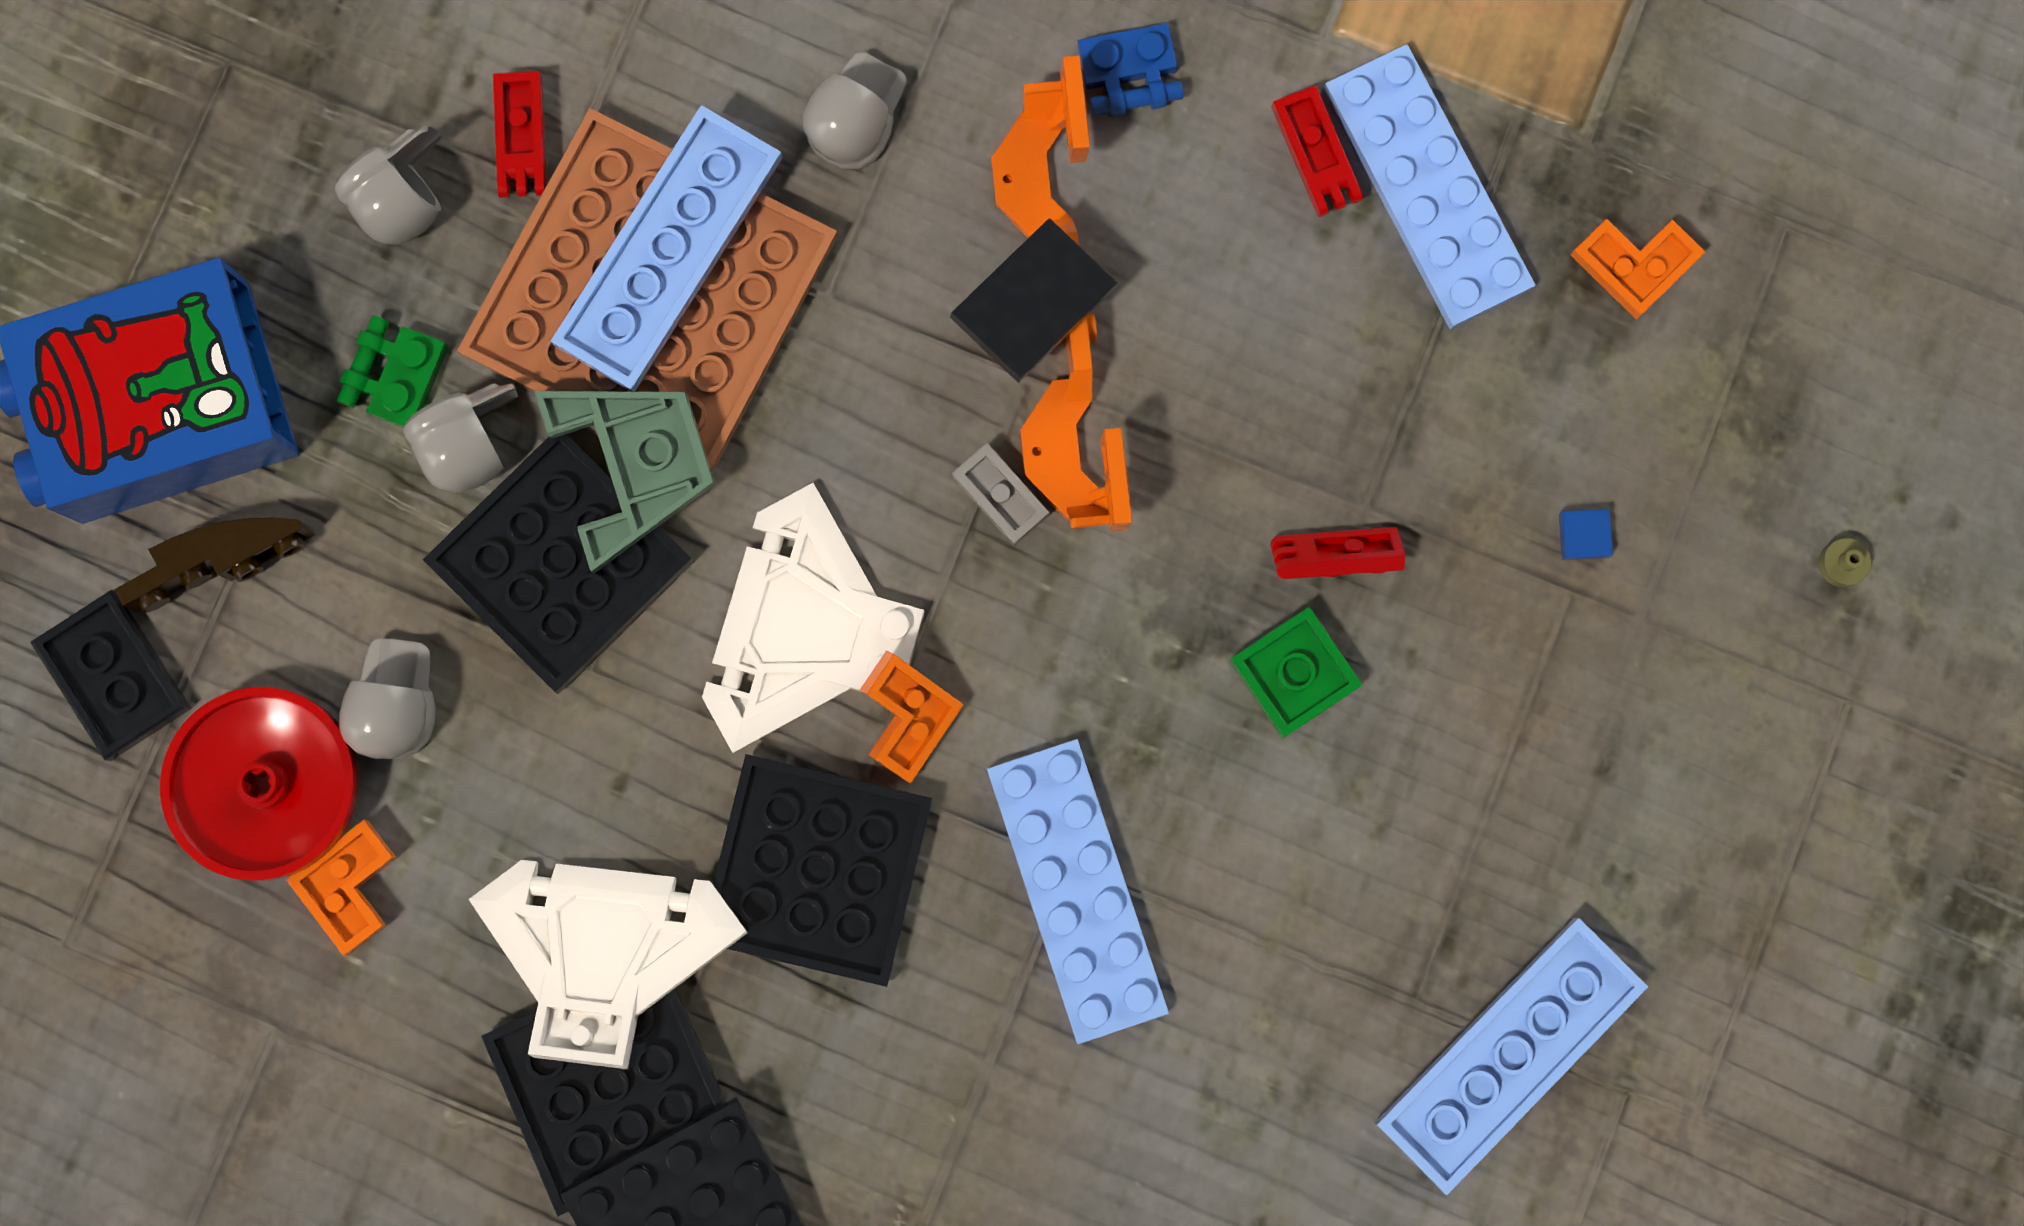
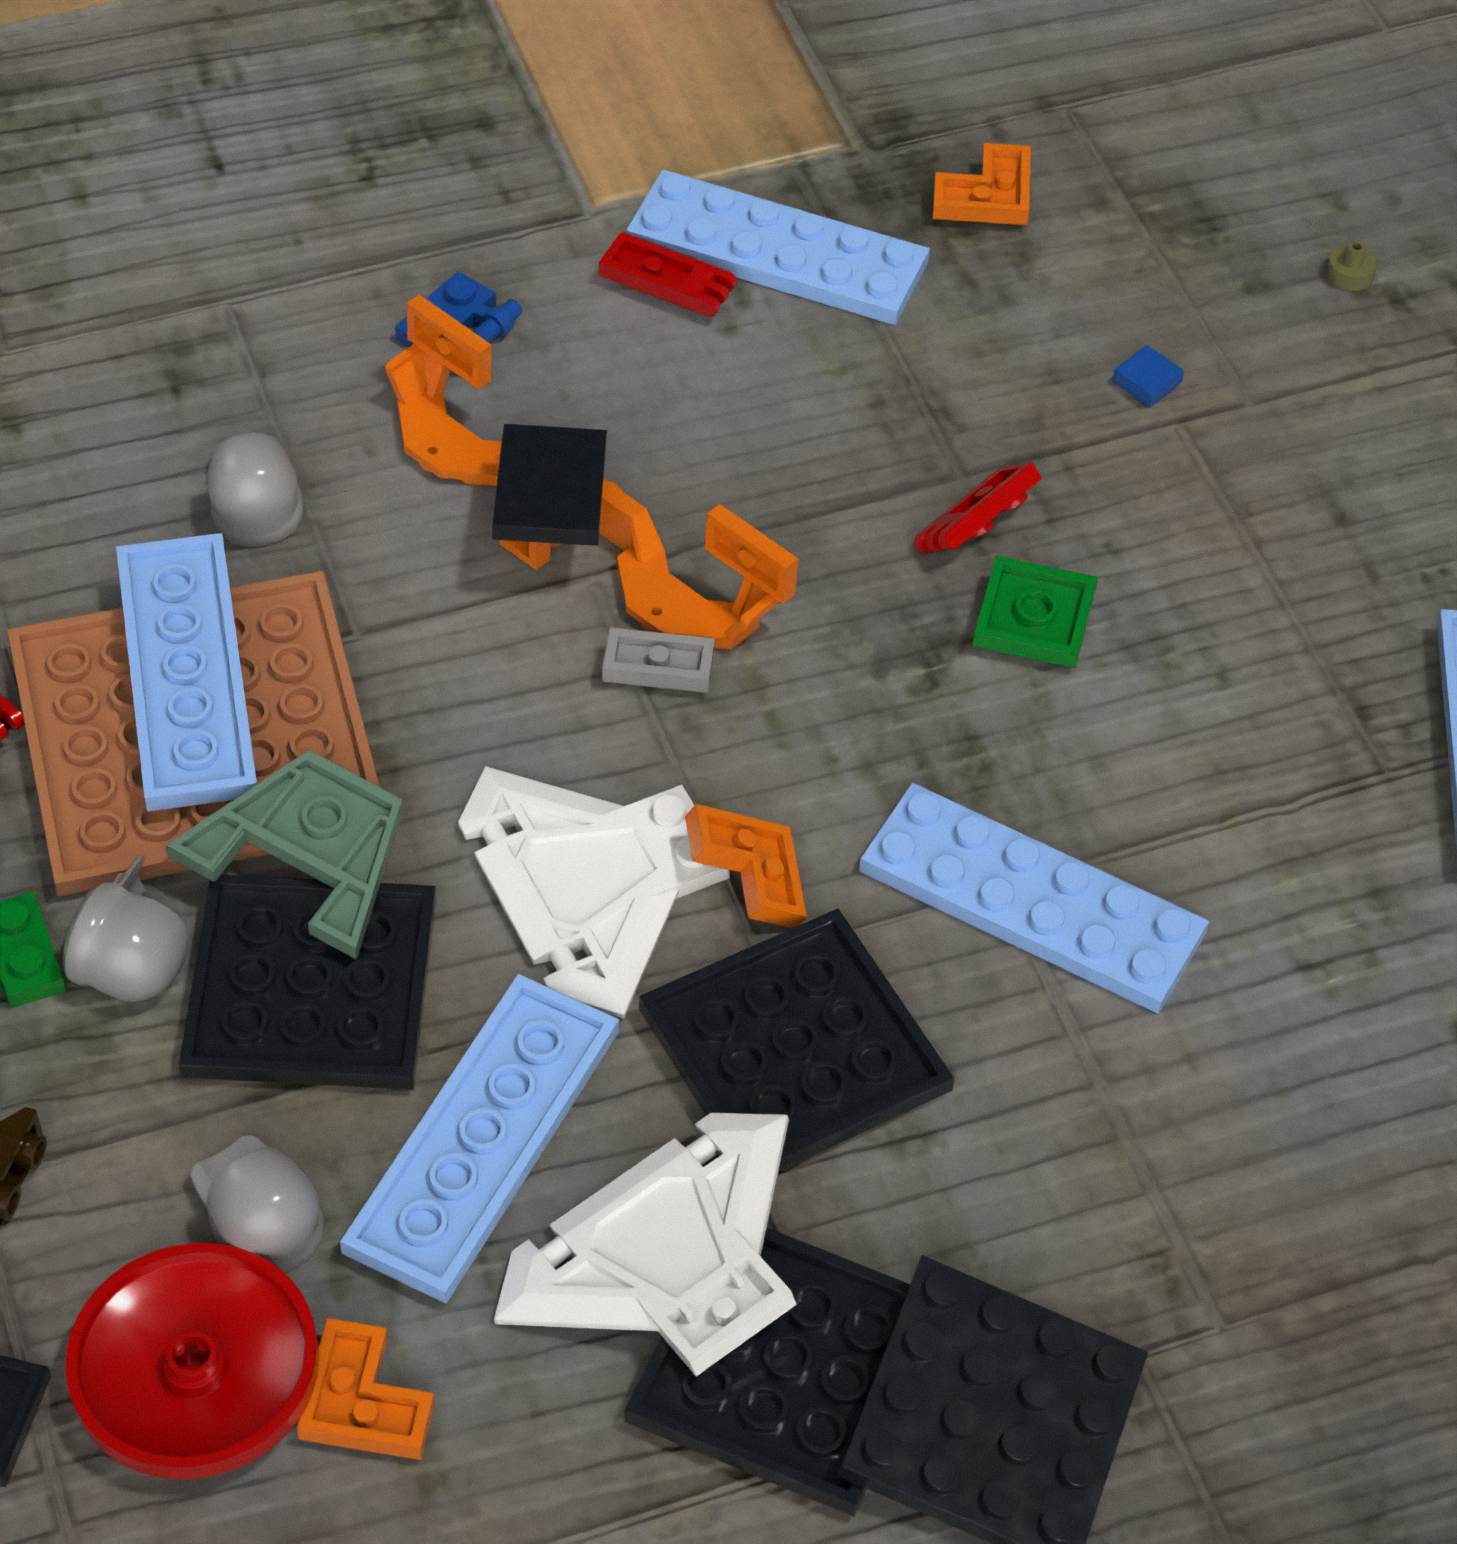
camera: 40 degrees left, 30 degrees down
none -> light blue plate [340,974,619,1304]

